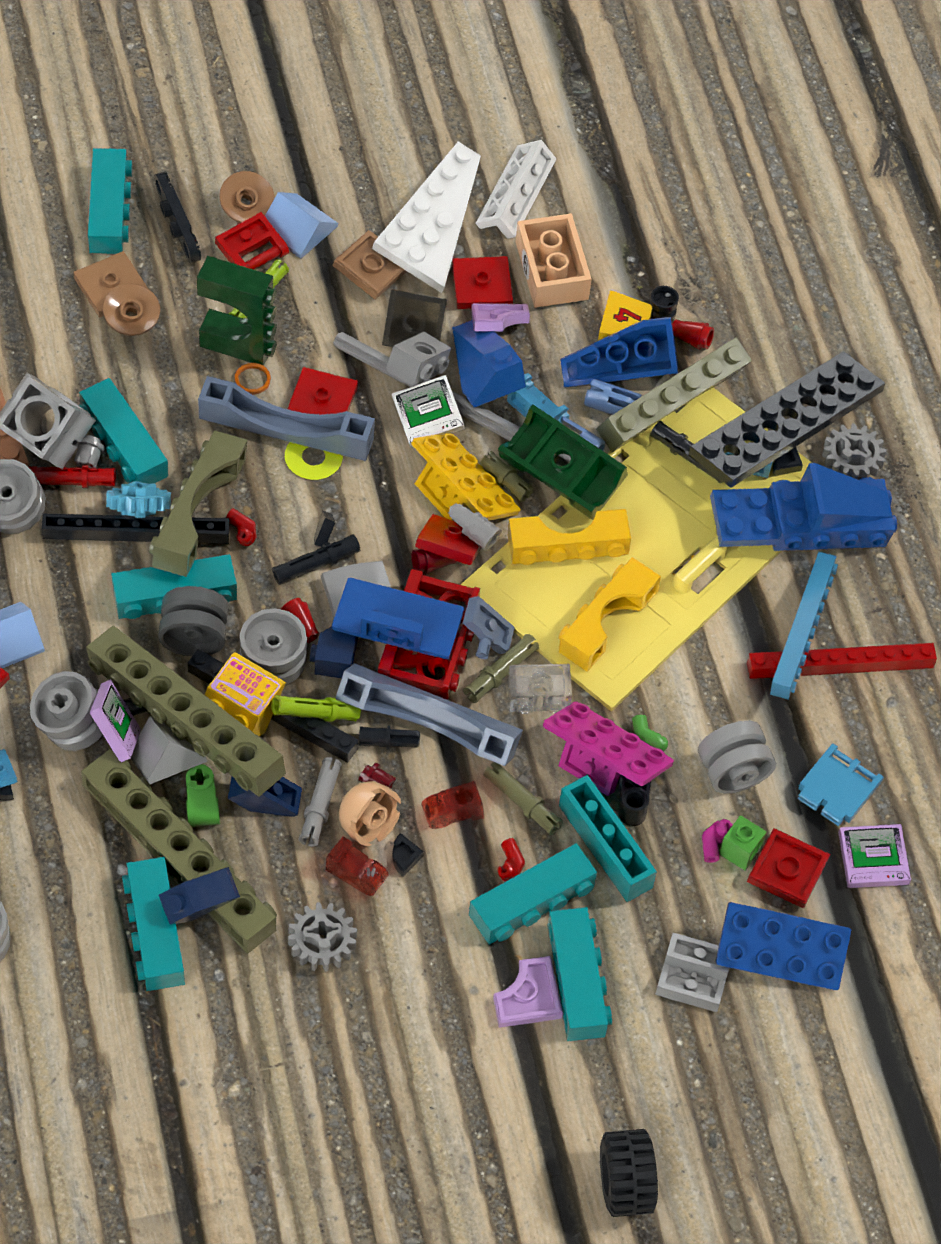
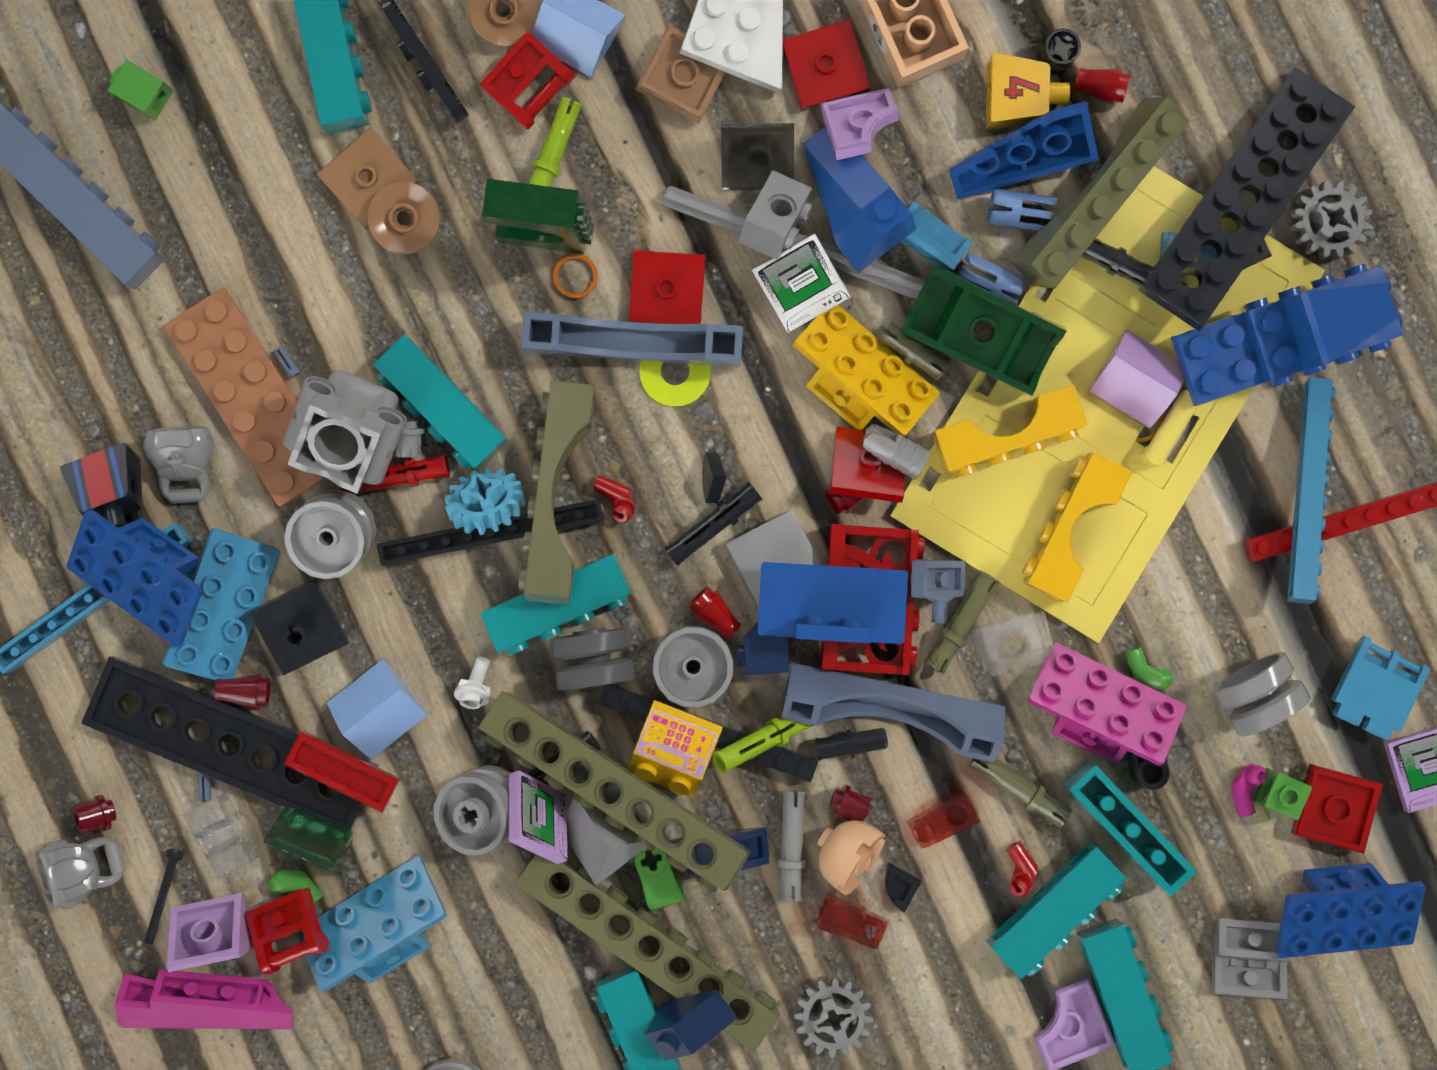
camera: 10 degrees left, 30 degrees up
none -> sand blue piece [273,346,300,379]
none -> white plate [454,656,490,709]
none -> lavender slope [1088,330,1184,429]

